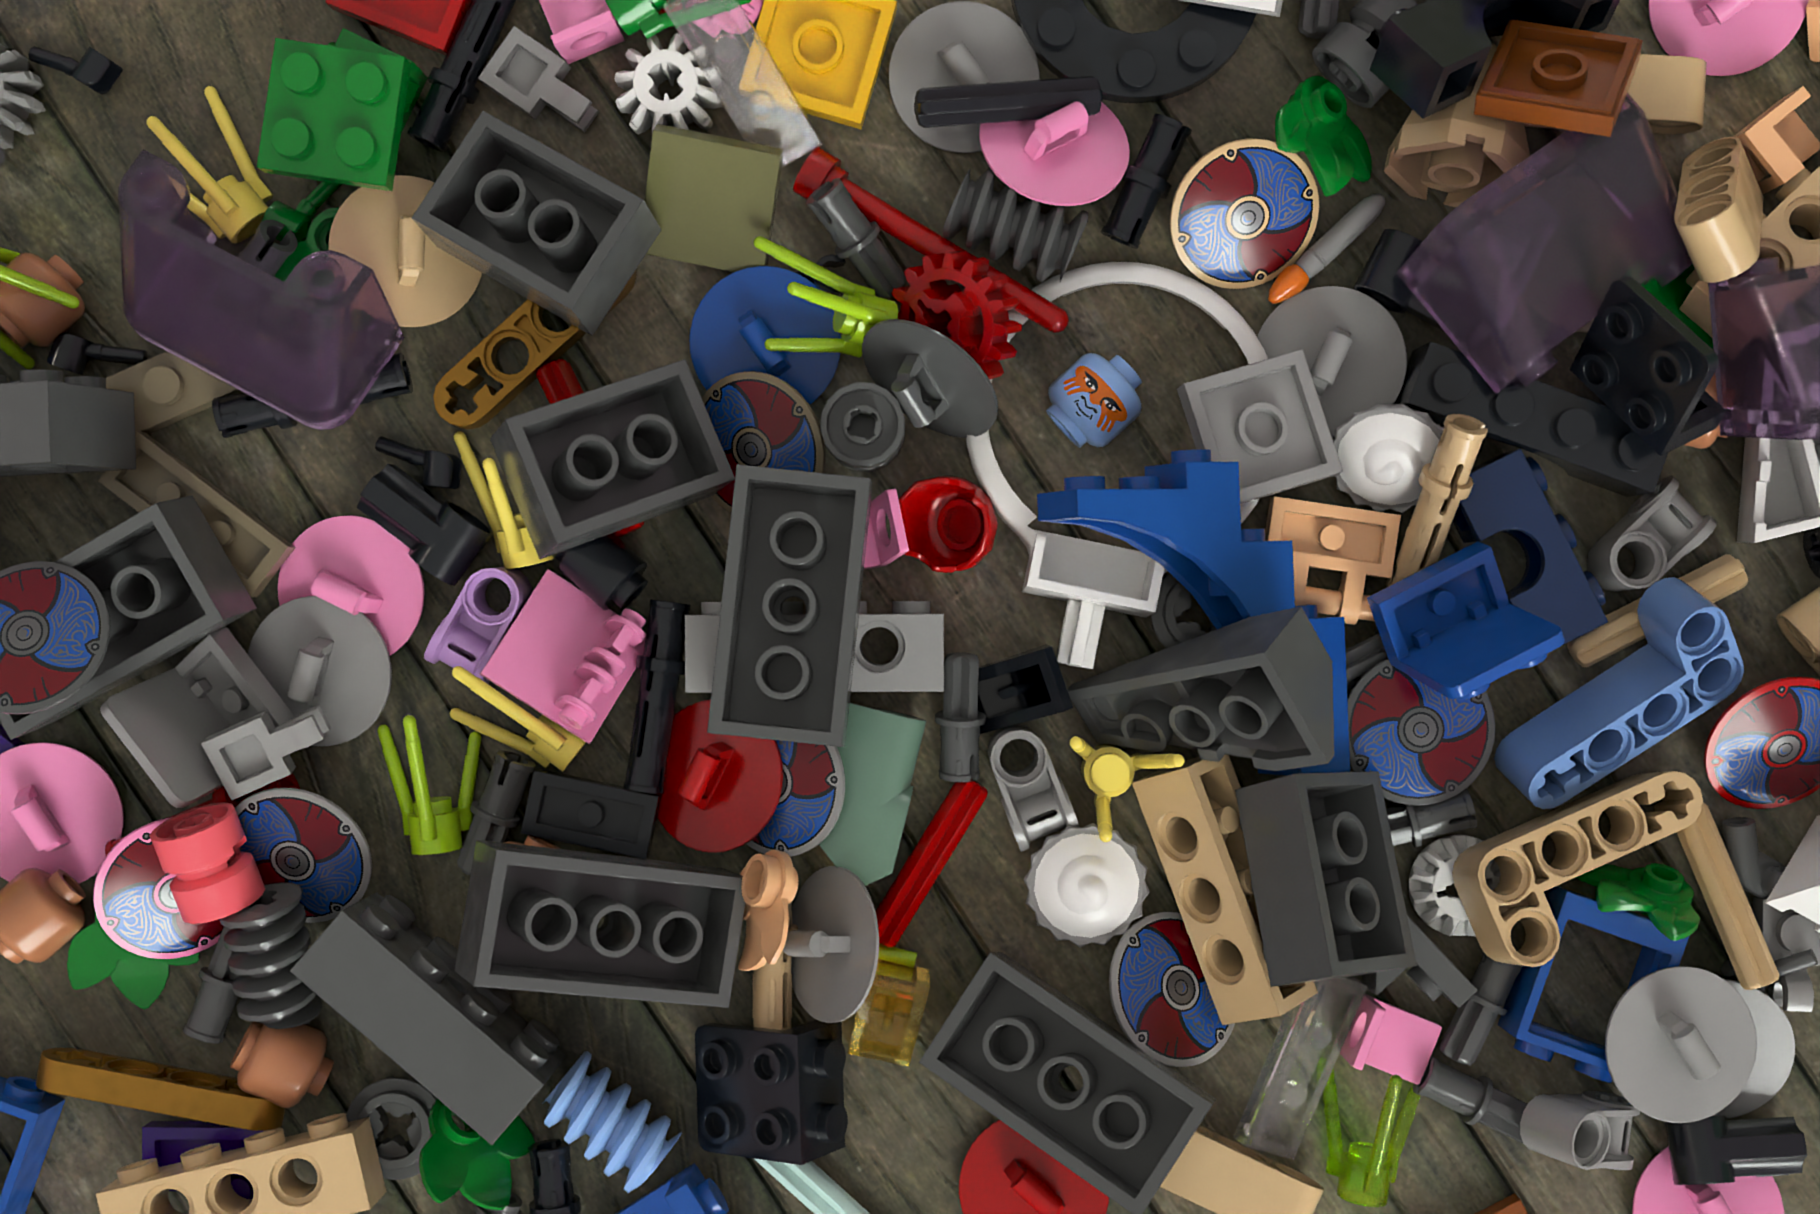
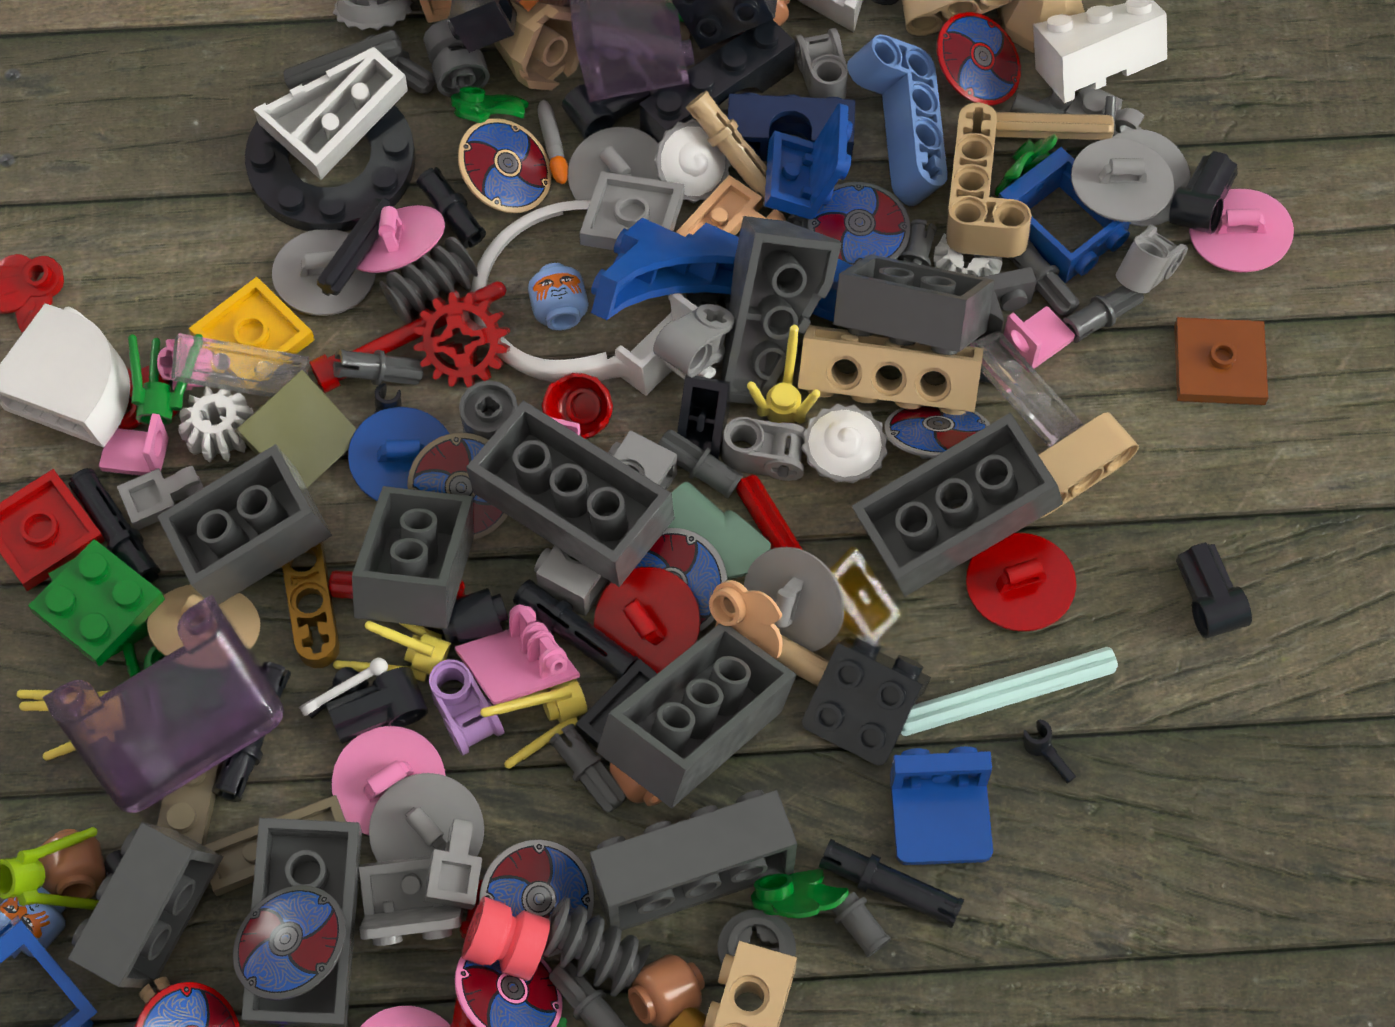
camera: 65 degrees left, 25 degrees down
lime plant [377,715,481,855] -> none
light blue piece [542,1051,682,1193] -> none
lime plant [754,236,898,358] -> none
dark grey shield [862,319,998,438] -> none
clear neon green plant [1321,1058,1421,1207] -> none
tan axle [1566,554,1748,667] -> none
none -> white hinge [299,658,388,716]
none -> light grey piece [653,304,734,378]

